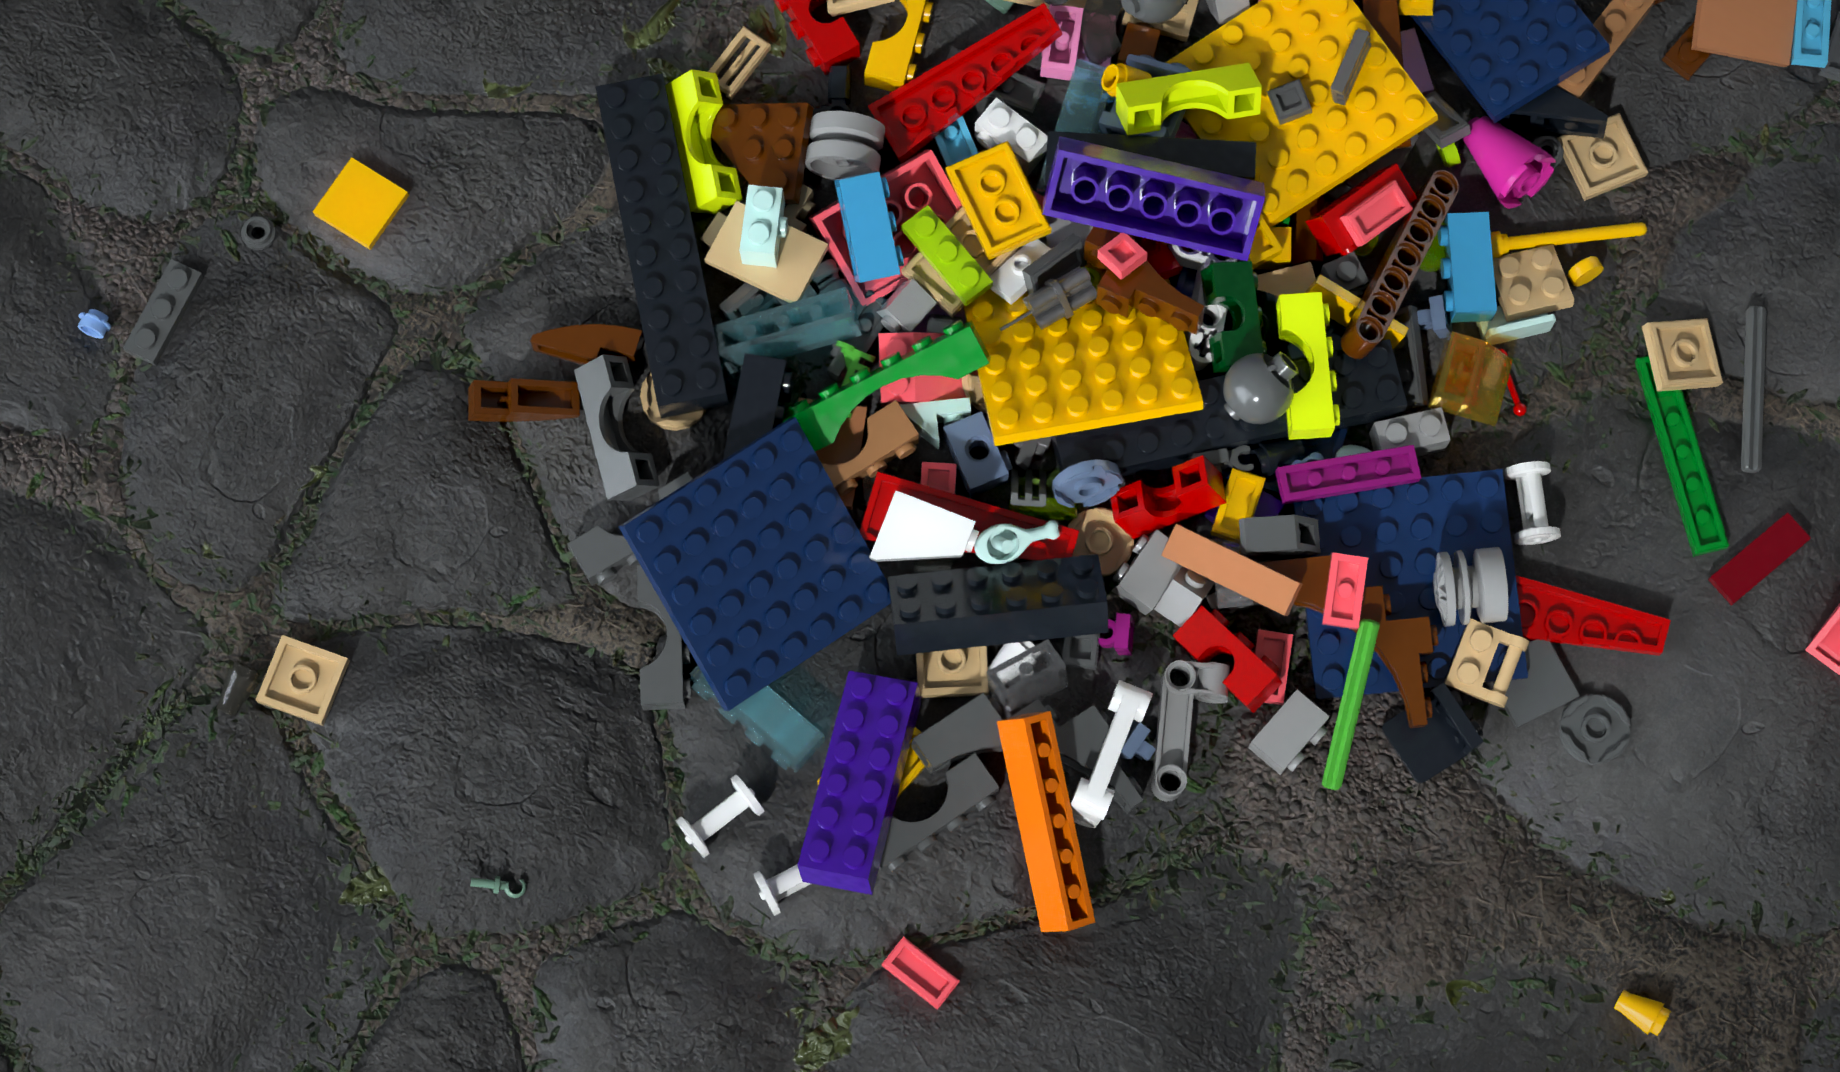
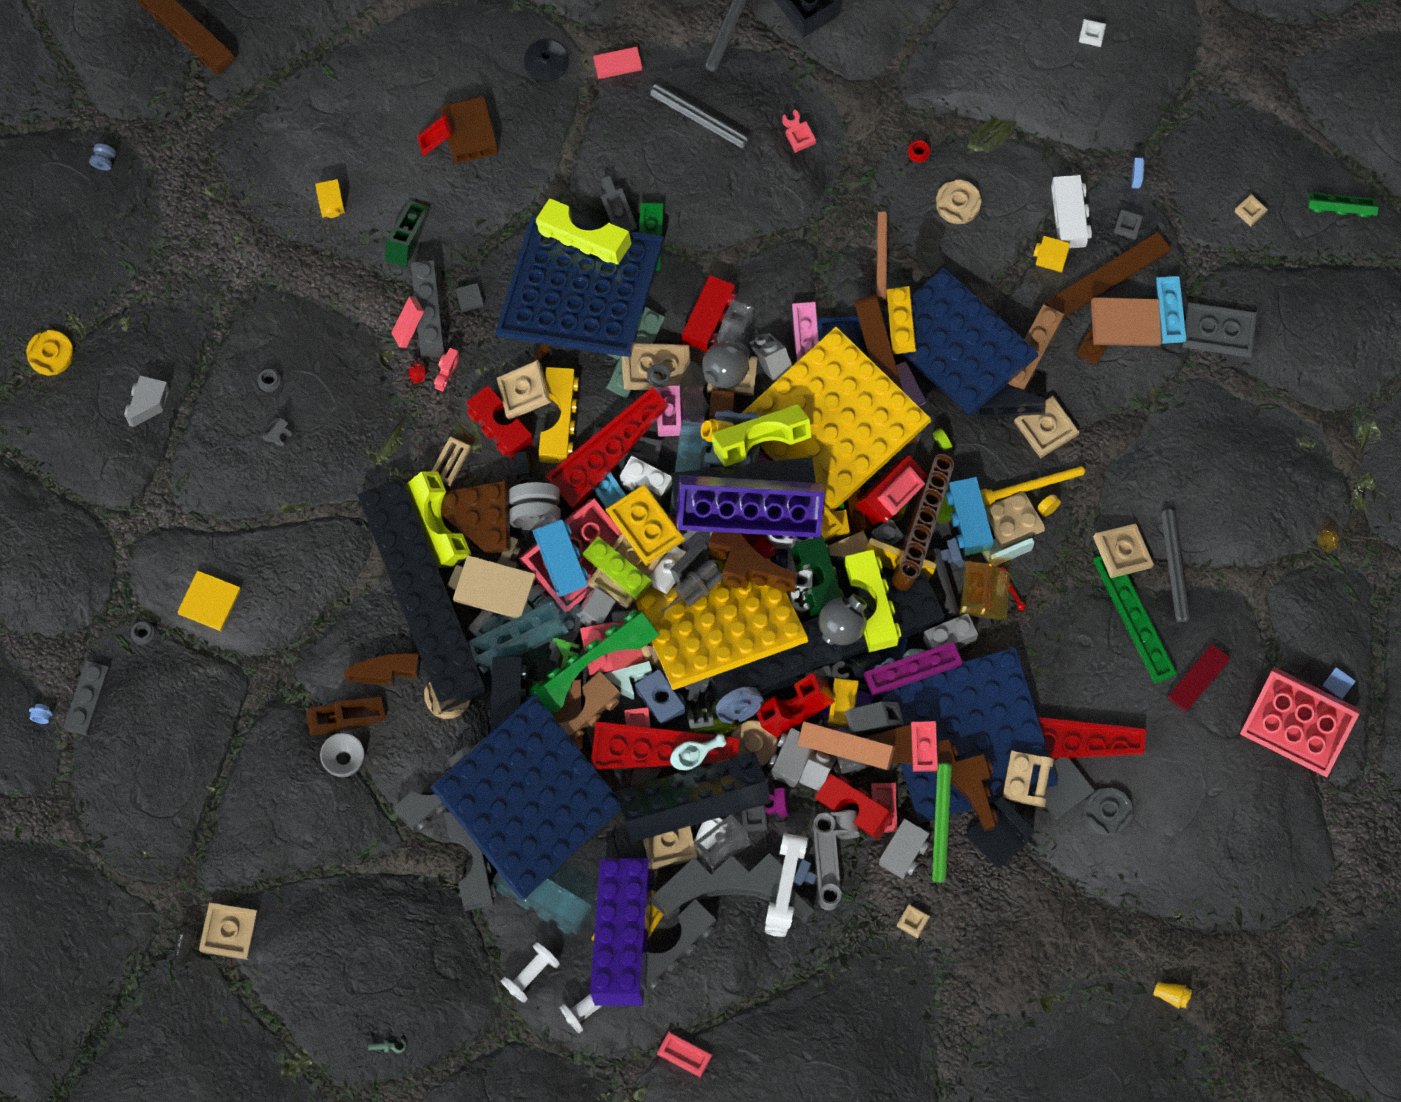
camera: 10 degrees left, 5 degrees down
dark grey arch [574,355,660,501] -> none
light aqua brick [739,185,788,268] -> none
white slope [870,491,979,562] -> none
orange brick [997,711,1095,932] -> none
coral plate [1097,233,1148,280] -> none
dark grey tile [1267,79,1312,125] -> none
dark grey tile [1331,28,1371,106] -> none
dark grey tile [1423,91,1471,149] -> none
light grey wheel [1433,547,1508,627] -> none
dark pink cone [1463,116,1556,209] -> none
white hose [1504,461,1561,545] -> none
dark grey plate [1532,136,1564,168] -> none
none -> light grey piece [320,733,364,777]
none -> tan tile [897,904,930,938]

